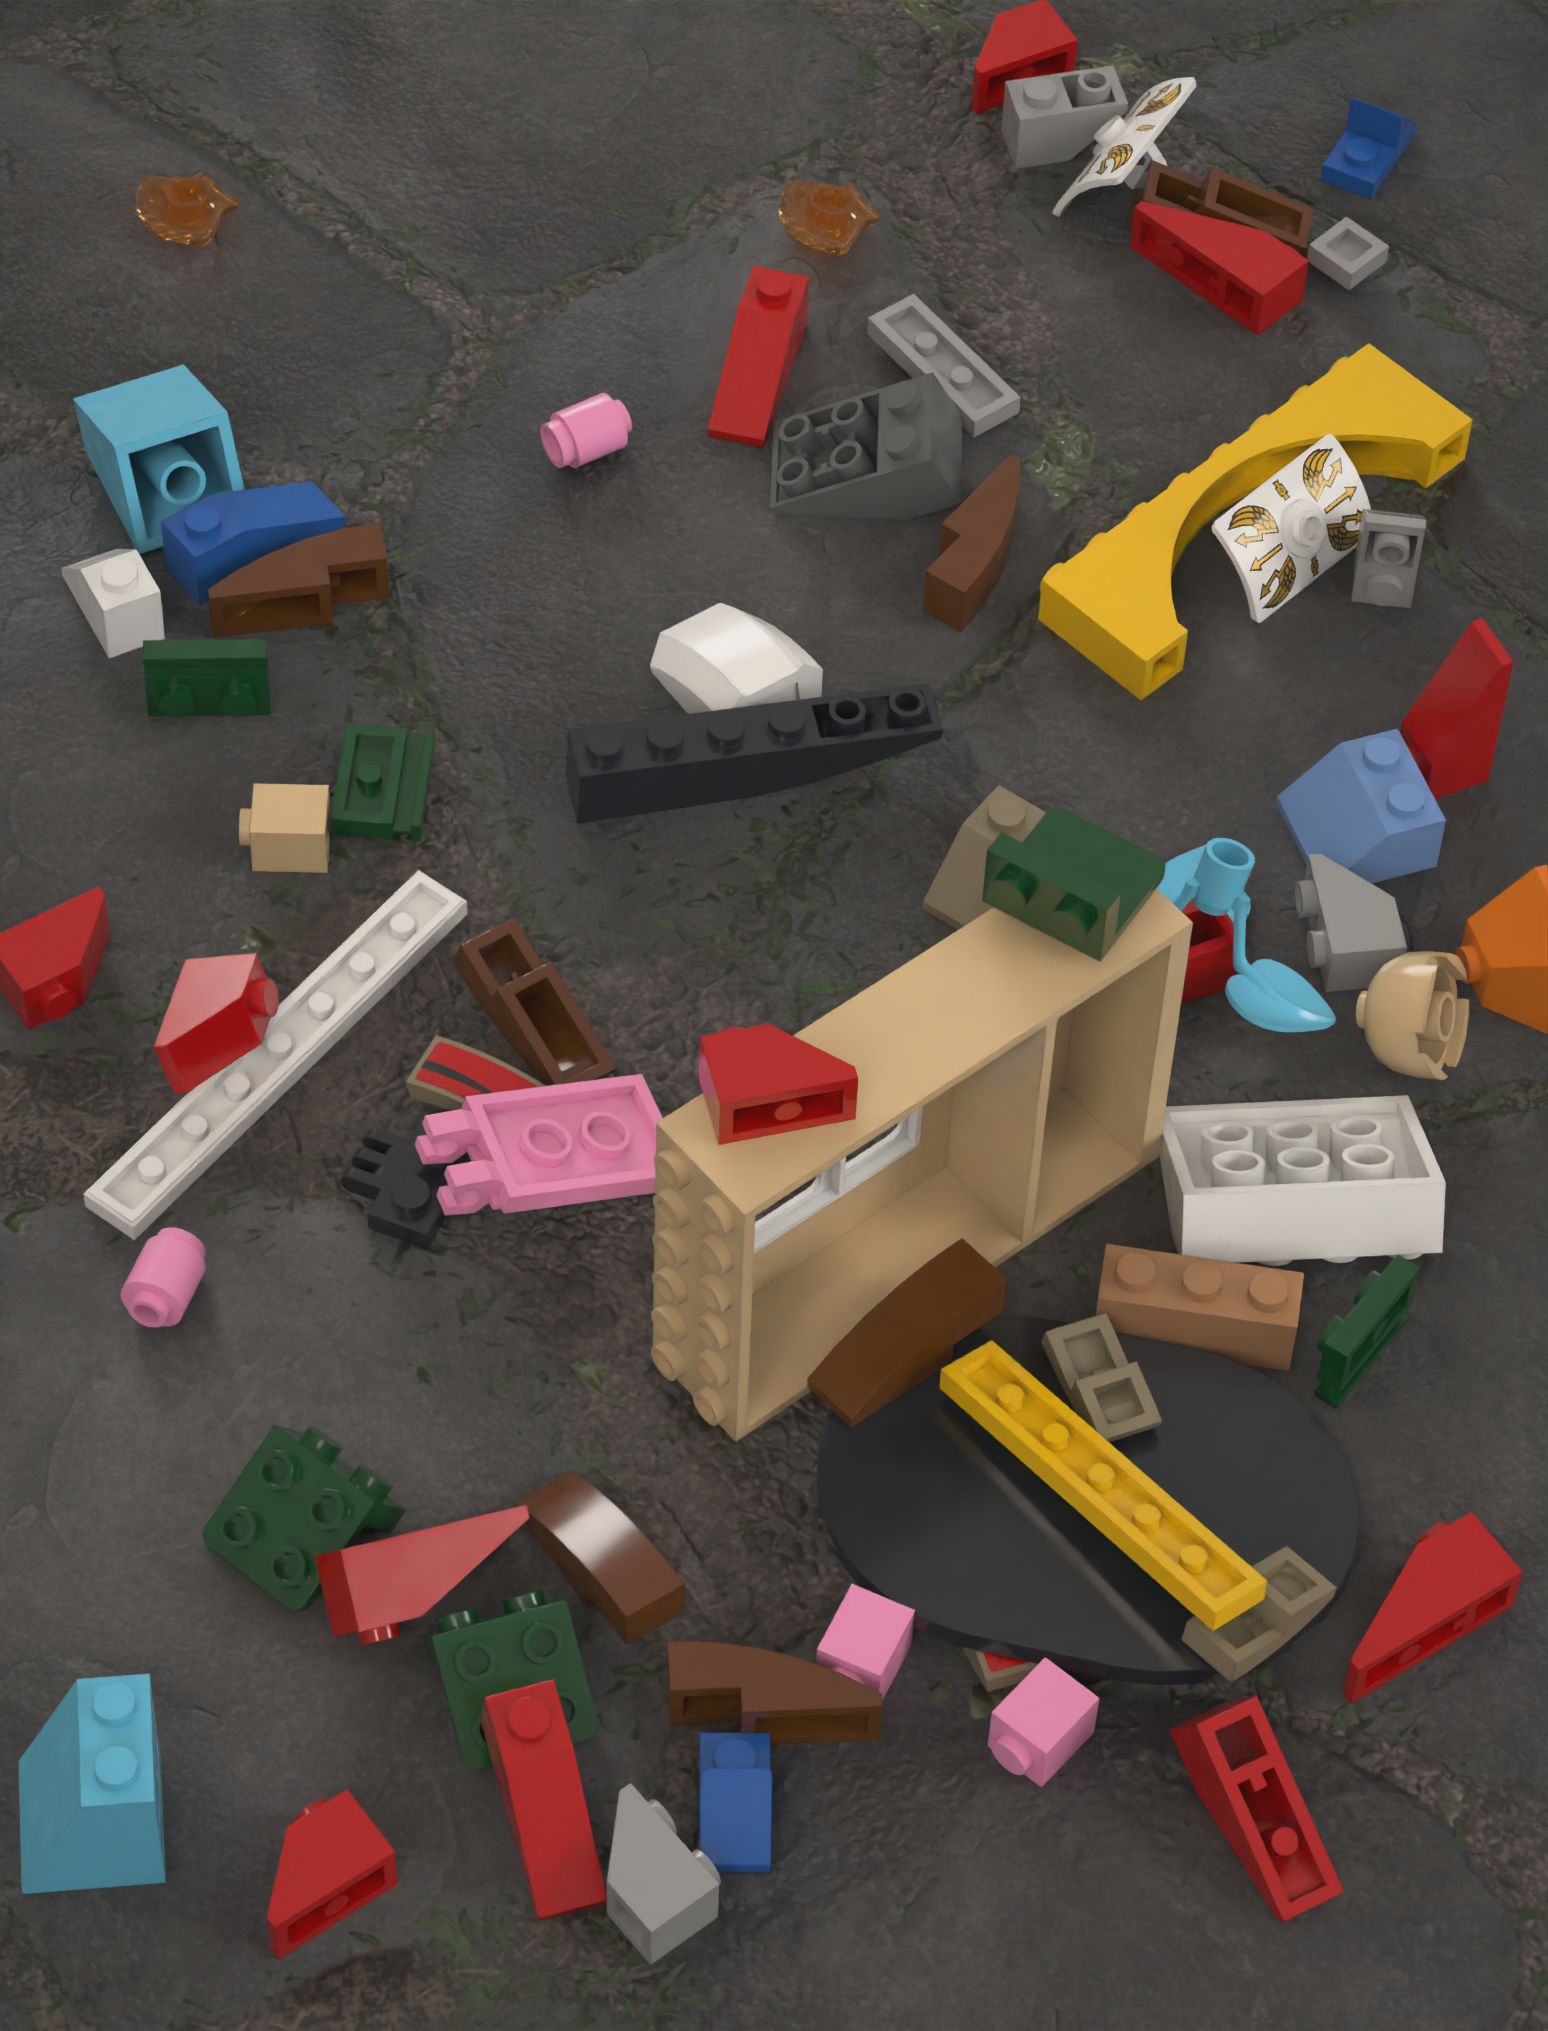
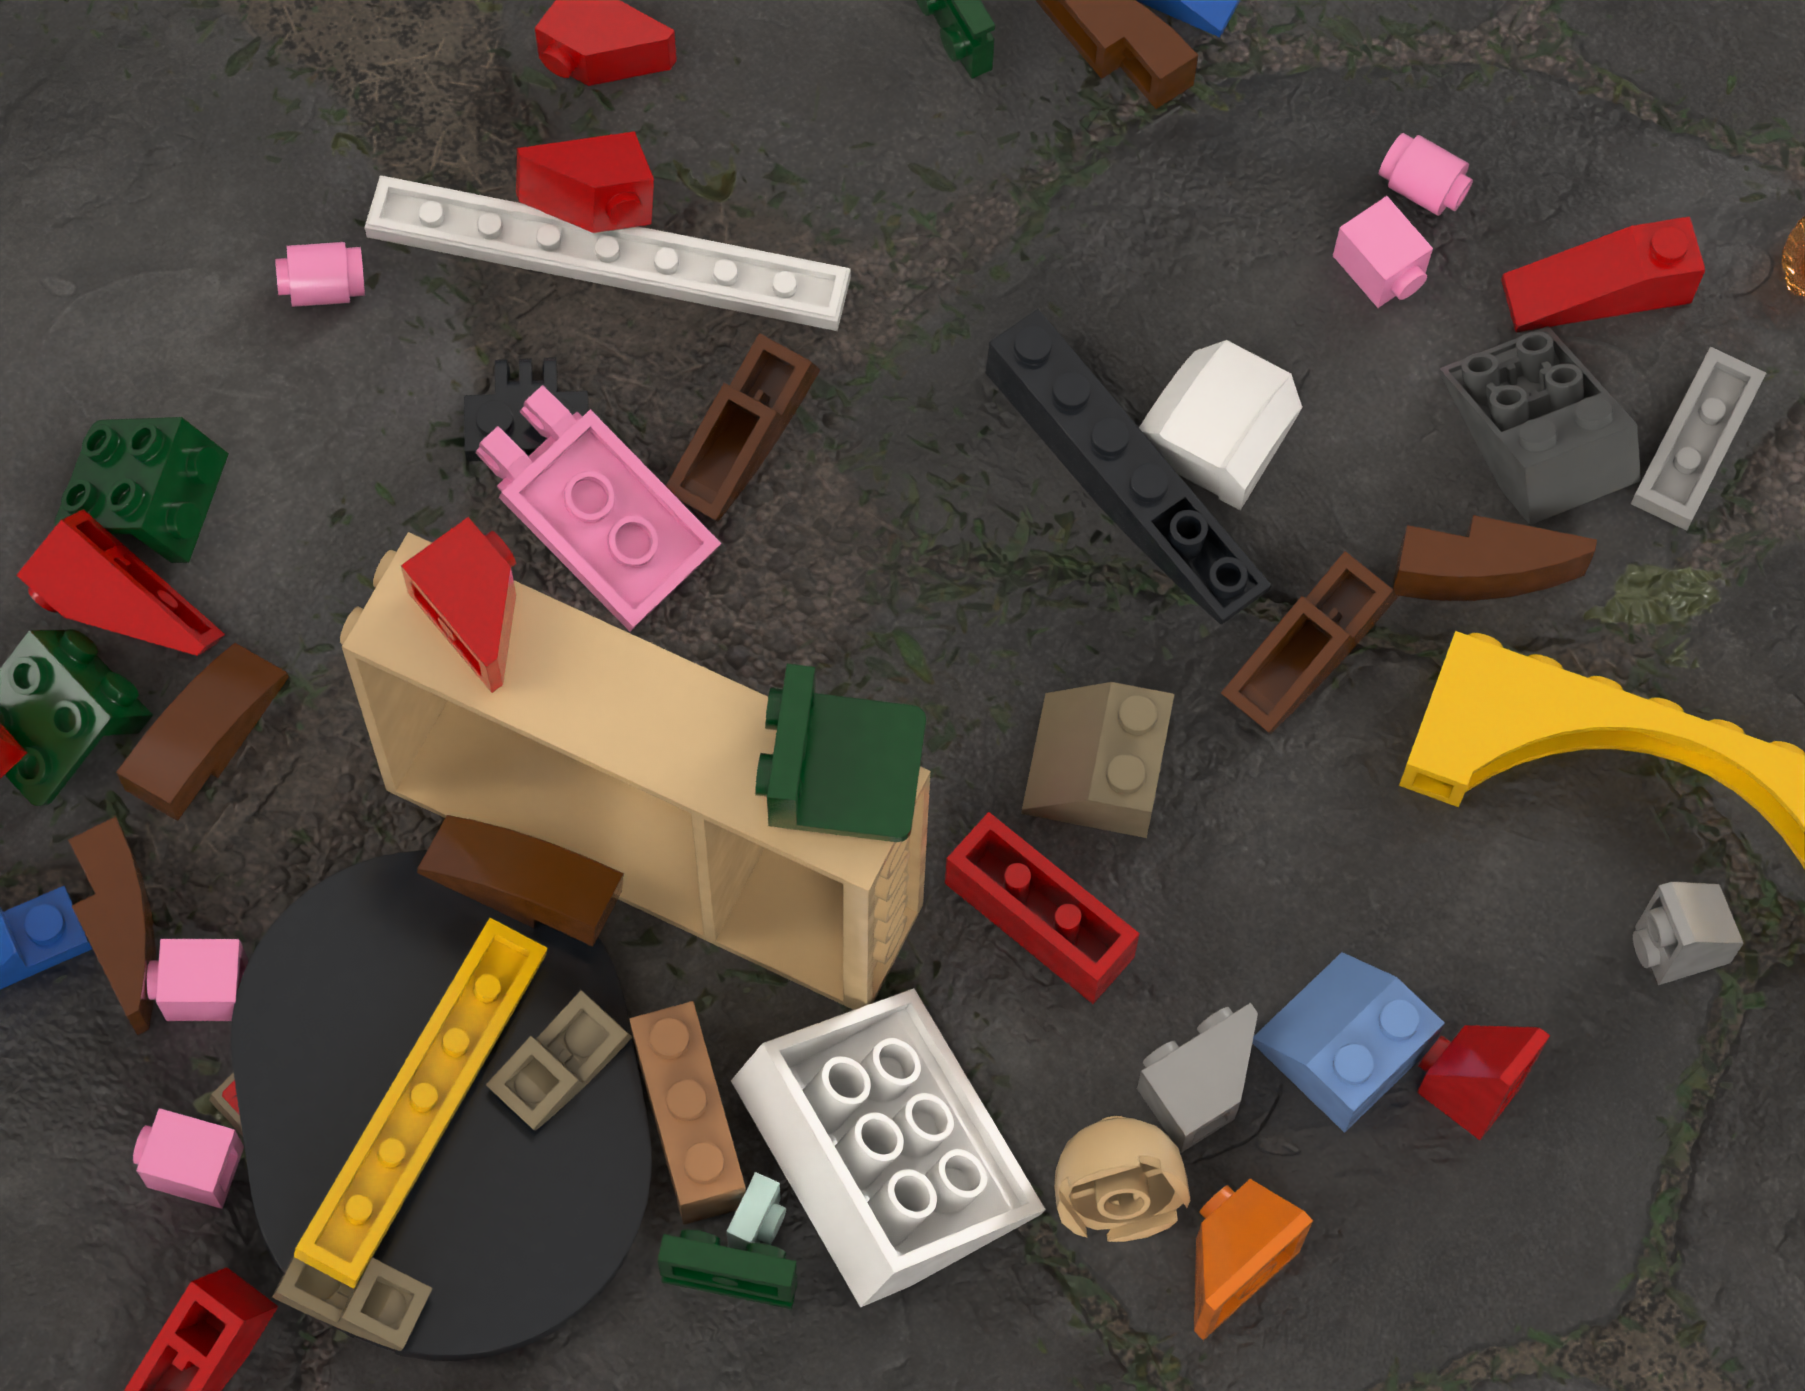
camera: 65 degrees right, 15 degrees up
tan brick [239,783,331,873] -> none
dark green plate [330,723,436,841] -> none
slope [406,1035,545,1110] -> none
medium azure plant [1157,838,1336,1032] -> none
white shield [1212,434,1371,623] -> none
none -> light aqua plate [727,1172,786,1251]
none -> reddish brown slope [1221,551,1398,734]
none -> bright pink brick [1333,196,1433,308]

